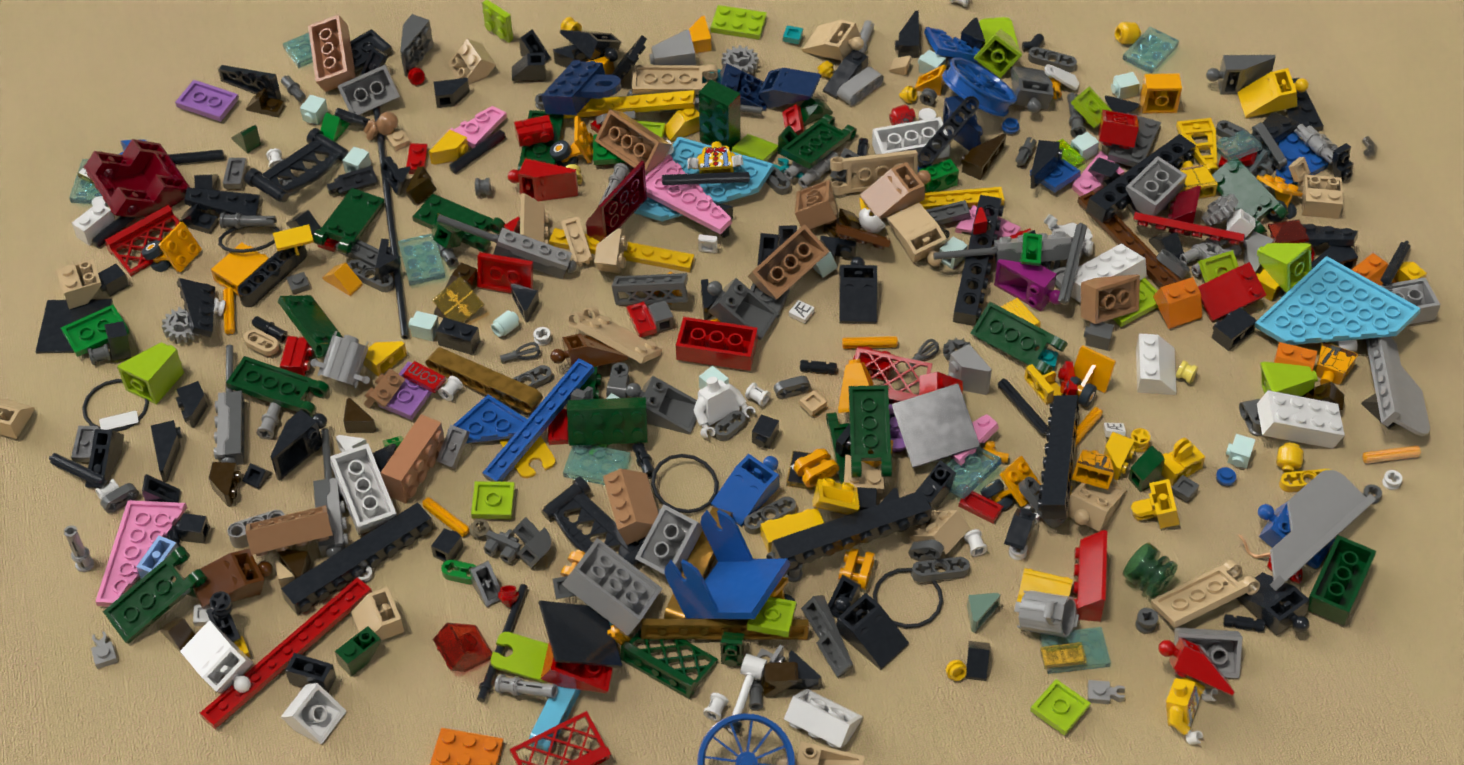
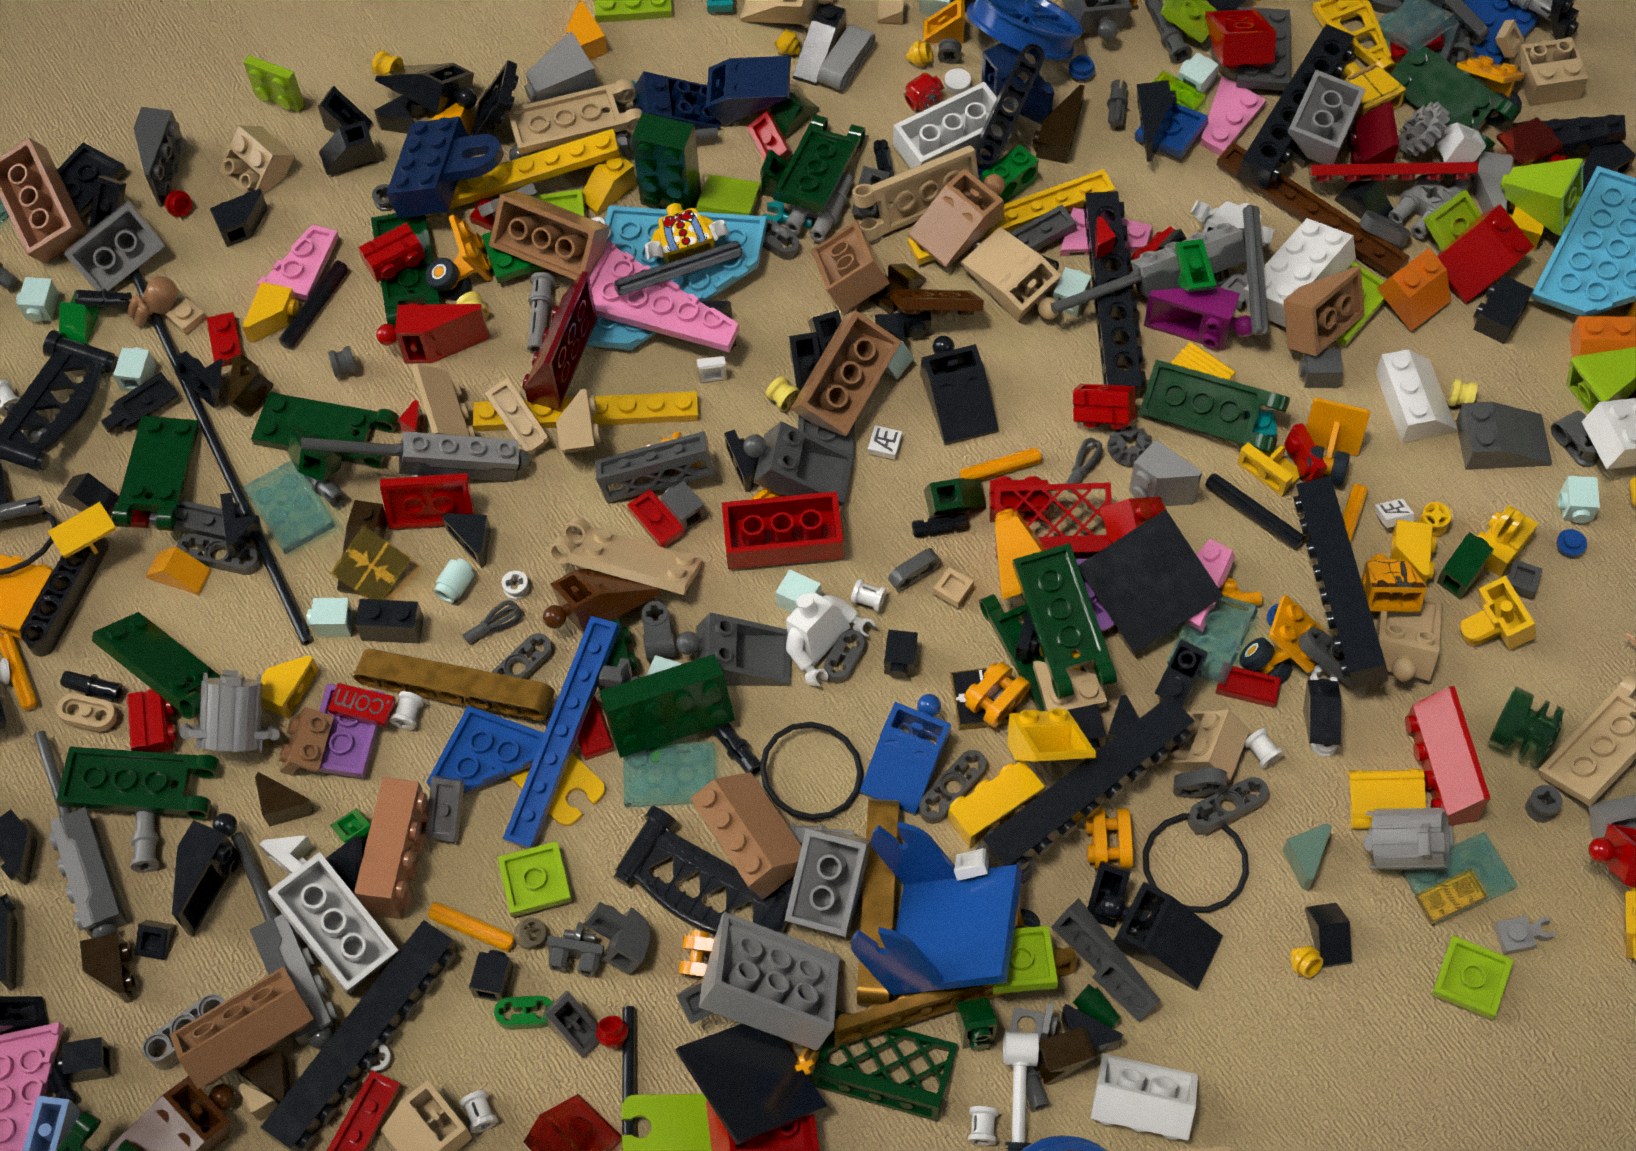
camera: 15 degrees left, 10 degrees up
dark grey plate [286,272,310,295] -> none
light grey gear [722,45,758,74] -> none
white hair [859,208,886,233] -> none
black slope [1088,157,1120,187] -> none
none -> white bush [460,1090,498,1133]
none -> light yellow wheel [765,376,800,412]
none -> dark green slope [924,478,986,518]
none -> white tile [954,848,989,881]
none -> dark green cone [1072,984,1121,1028]
none -> red brick [1073,383,1136,429]
none -> dark grey slope [1456,402,1552,470]

